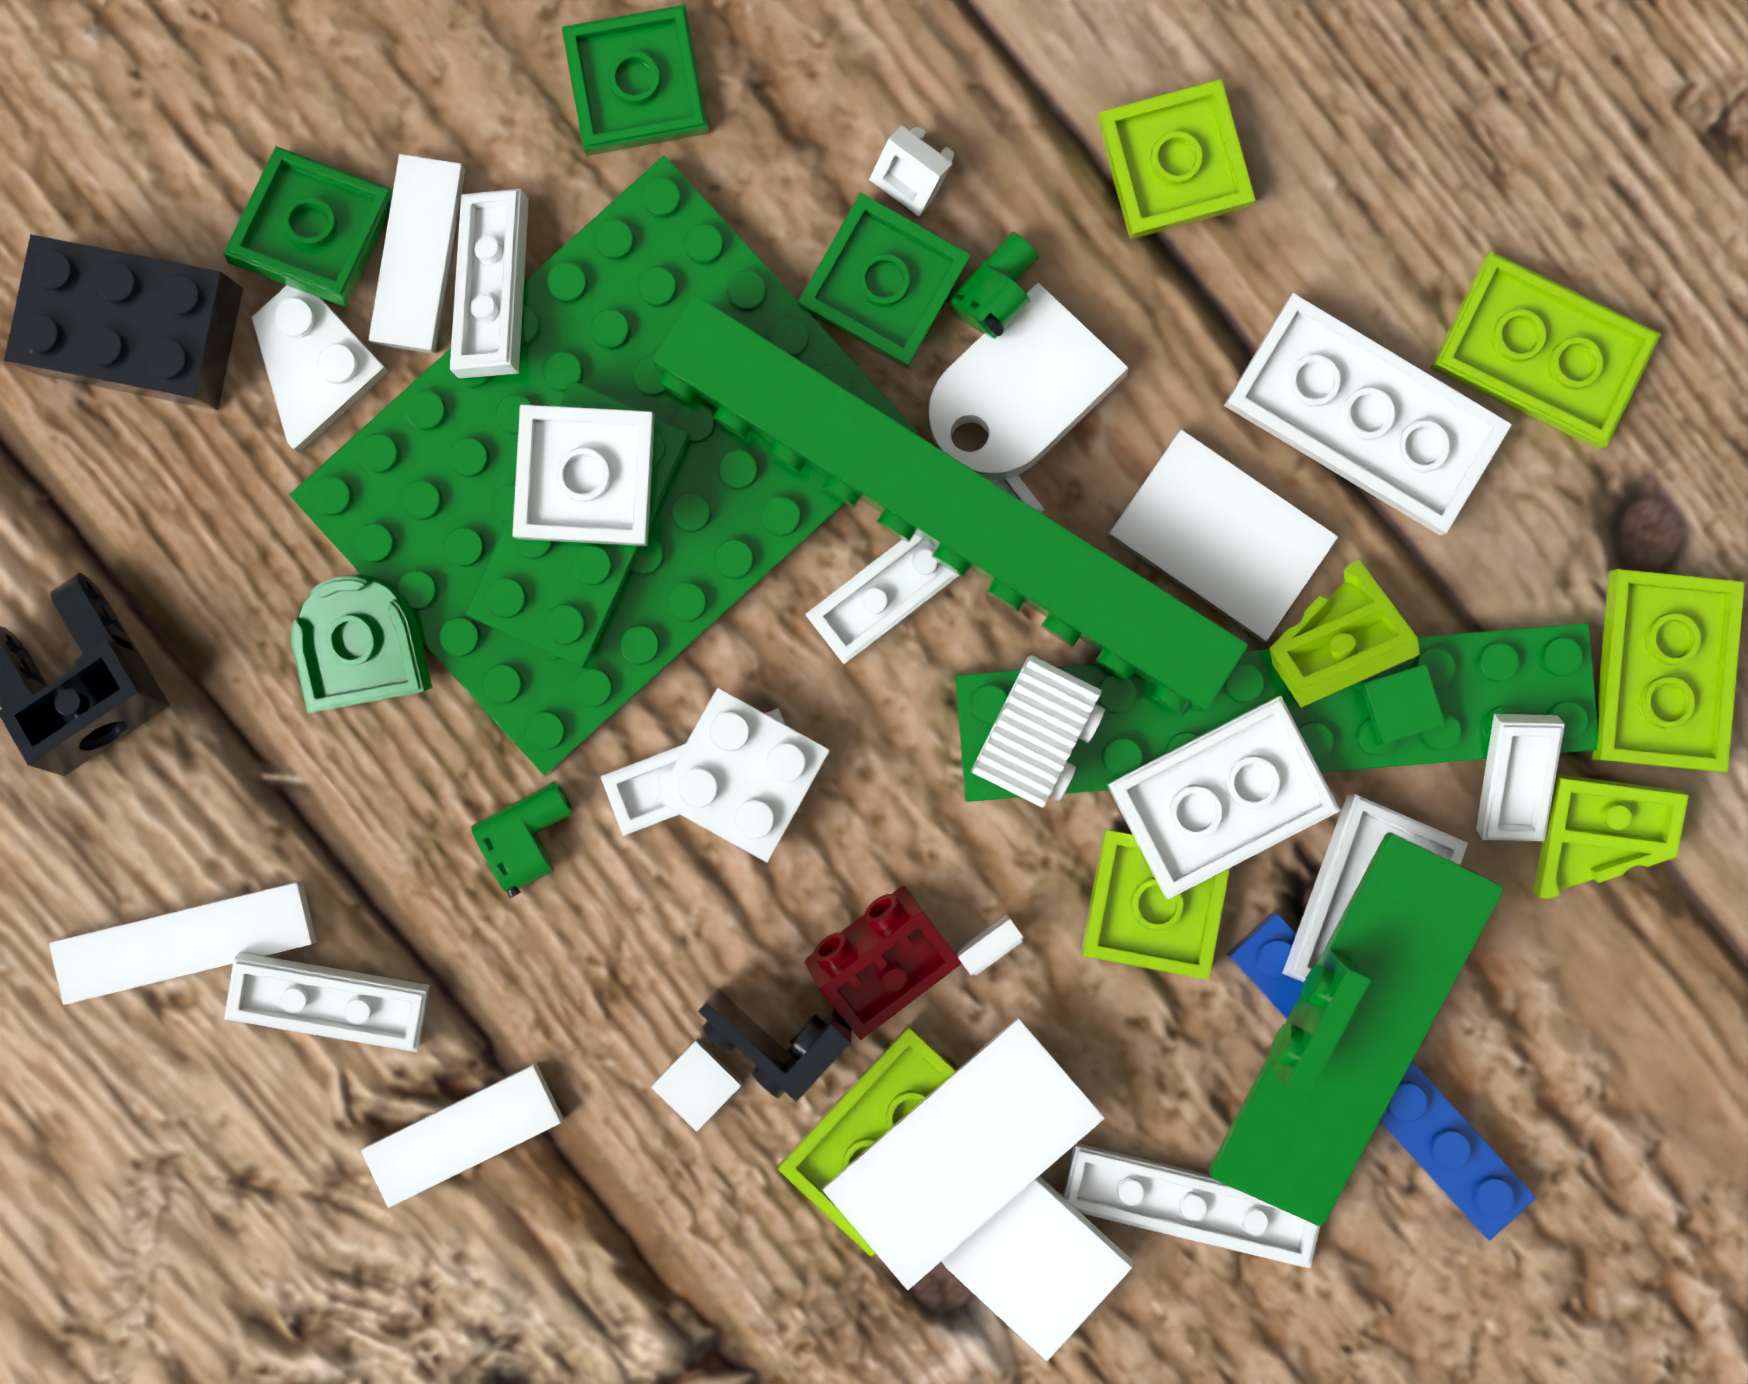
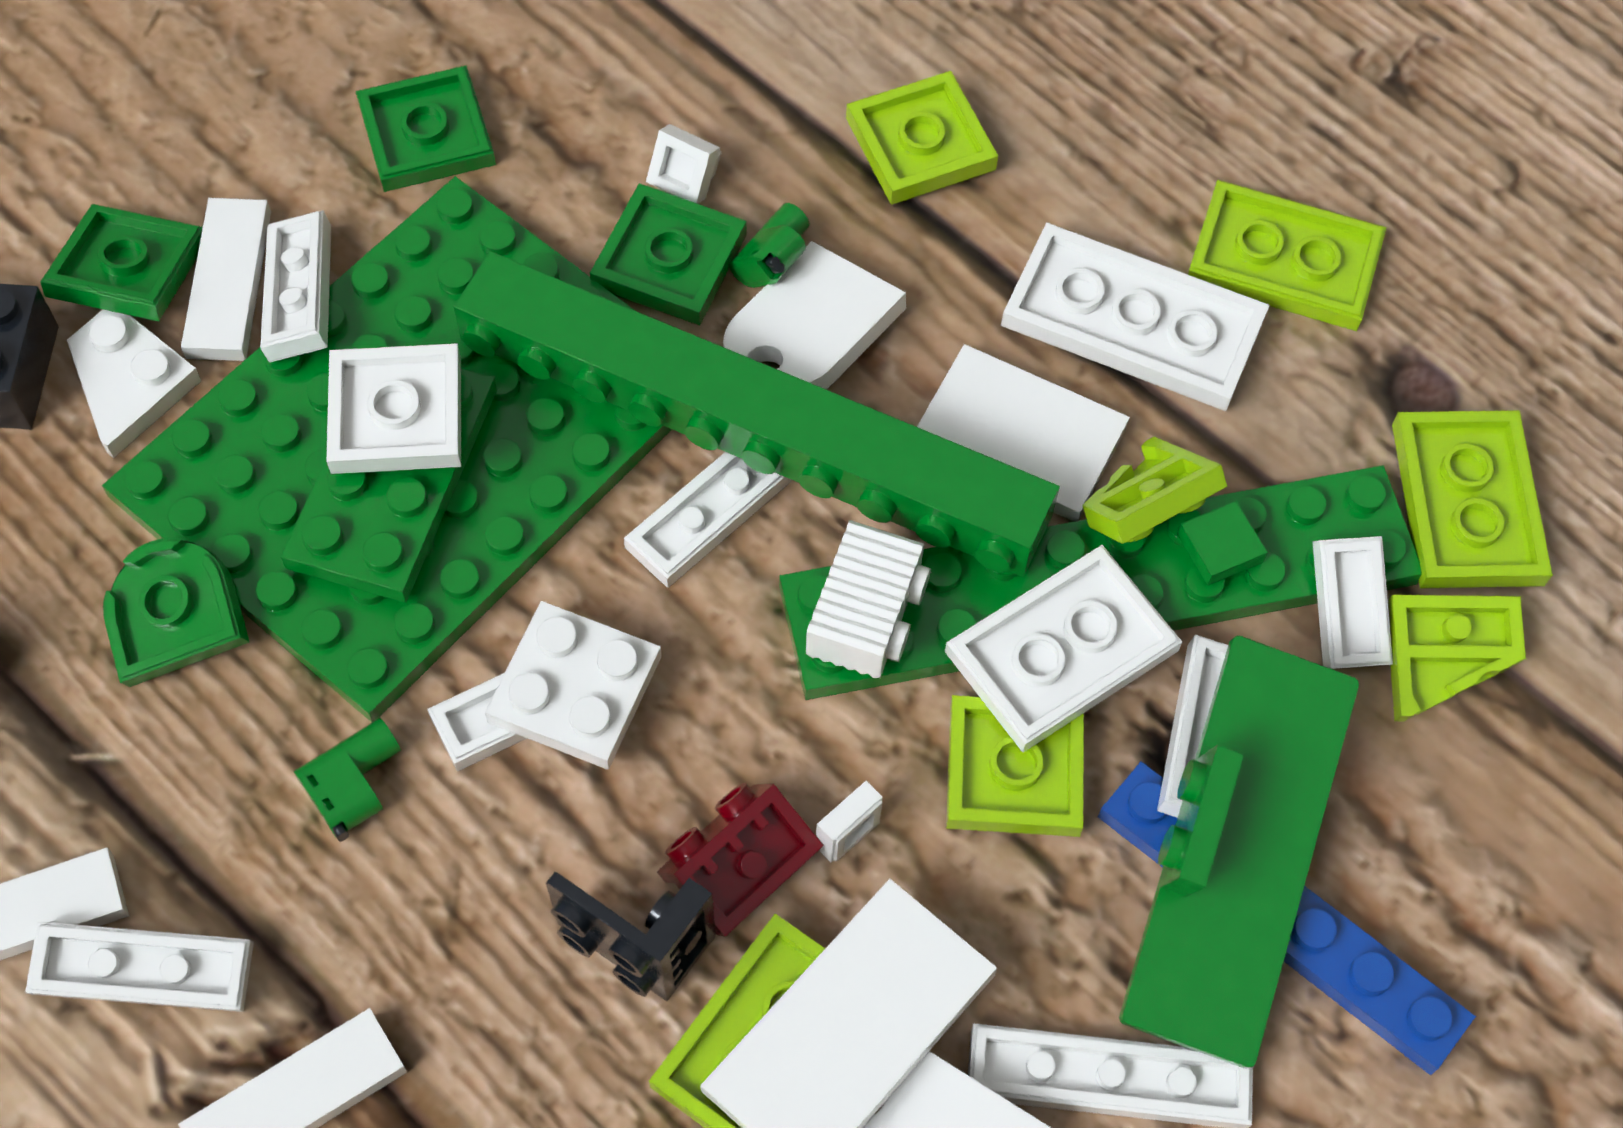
camera: 10 degrees left, 25 degrees down
white tile [651,1038,743,1132] -> none

